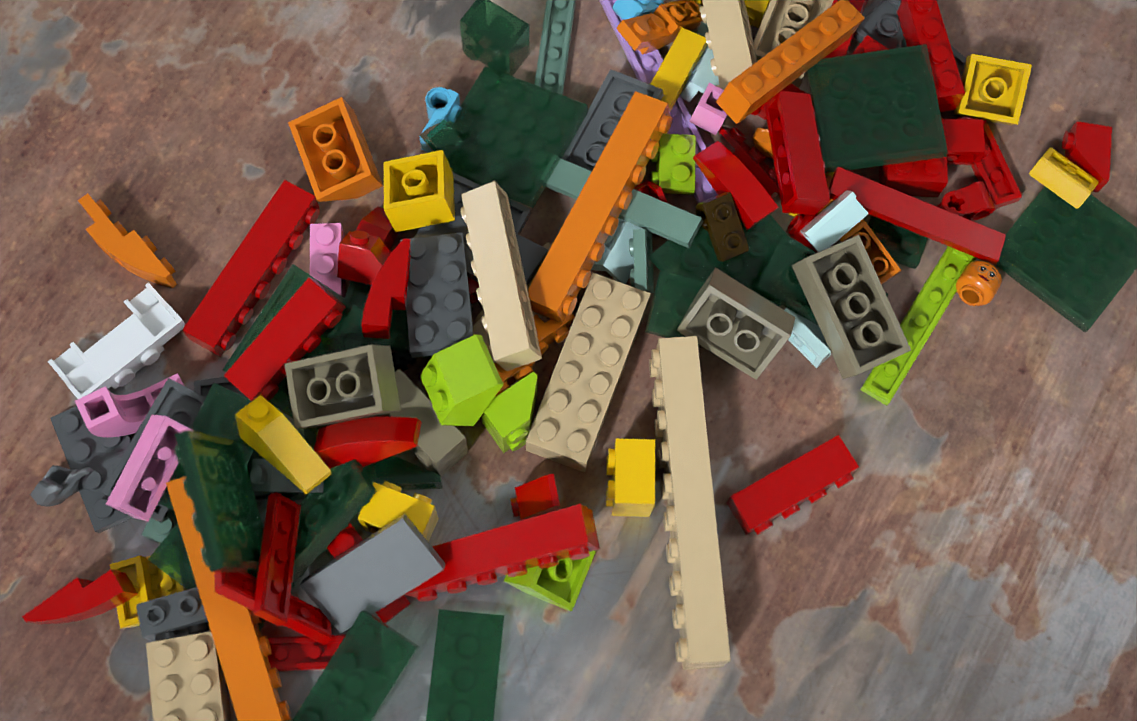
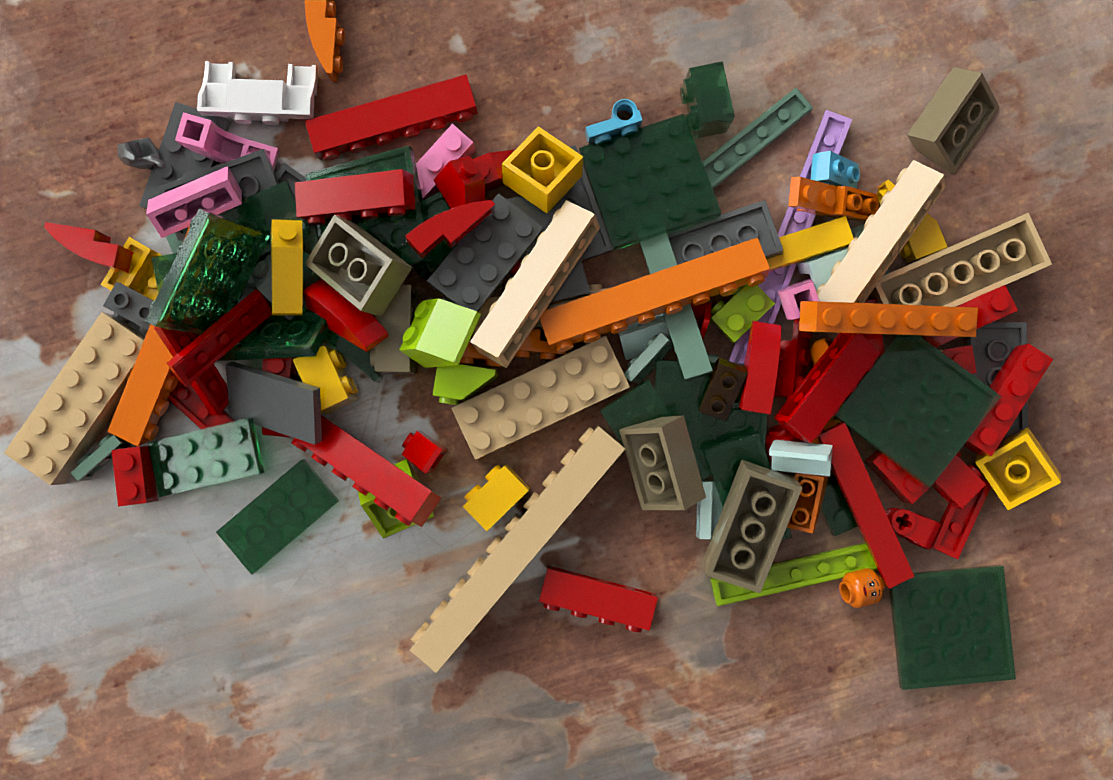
camera: 50 degrees right, 15 degrees up
orange slope [288,97,383,202] -> none
clear green plate [420,119,464,158] -> none
yellow slope [1030,148,1099,208] -> none
red slope [1062,121,1112,192] -> none

